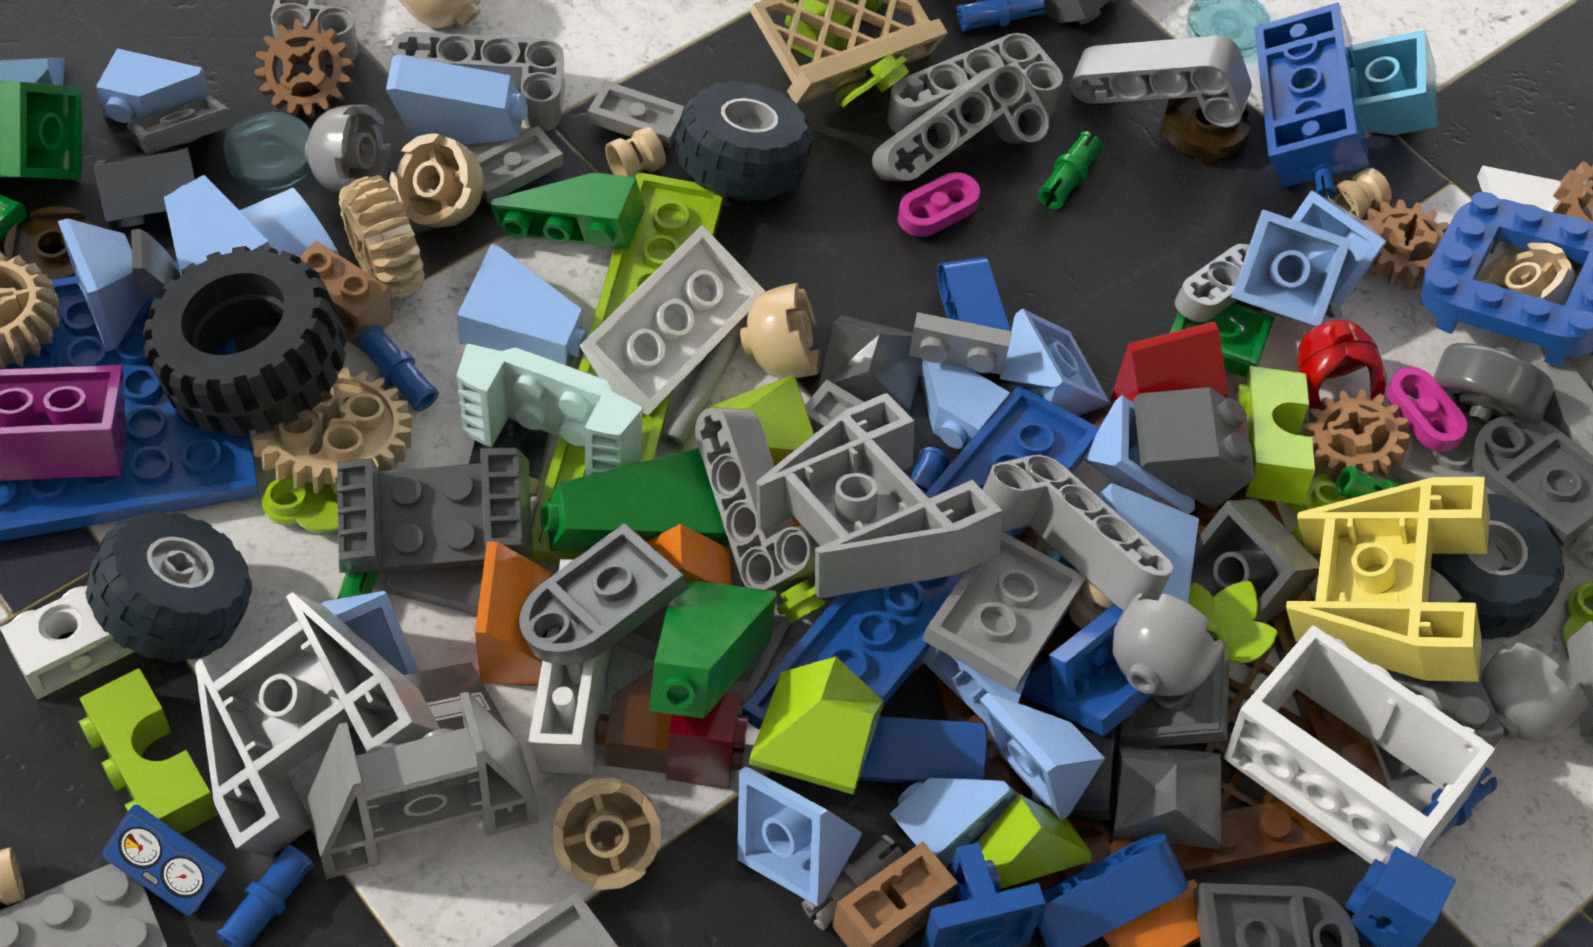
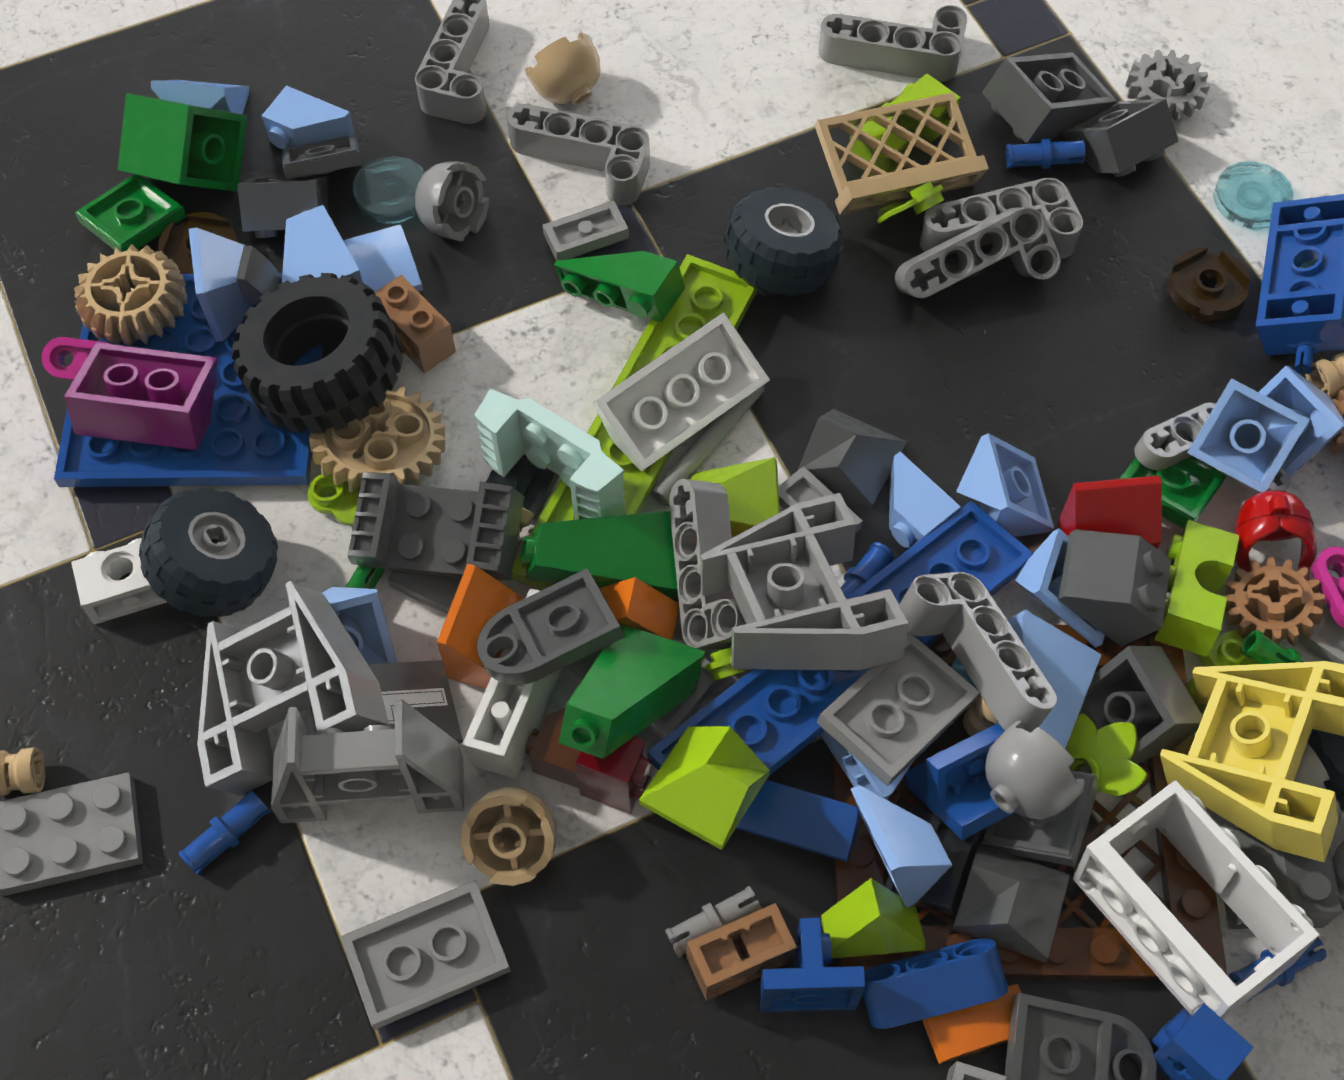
camera: 20 degrees right, 5 degrees up
lime arch [78,668,218,834] -> none
slope [101,804,226,916] -> none
medium nougat gear [254,19,354,118] -> none
tan gear [339,175,425,301] -> none
blue pin [356,325,439,412] -> none
light blue slope [386,55,528,145] -> none
tan cylinder [390,133,484,228] -> none
light blue slope [457,244,588,367] -> none
light grey plate [588,81,684,149] -> none
tan wheel [605,126,666,177] -> none
light blue slope [737,766,862,906] -> none
tan cylinder [740,283,821,379] -> none
light blue slope [890,778,1018,868] -> none
dark pink plate [898,172,980,237] -> none
light grey plate [909,312,1012,375] -> none
blue beam [937,257,1011,375] -> none
green pin [1037,131,1103,210] -> none
light grey beam [1070,36,1252,128] -> none

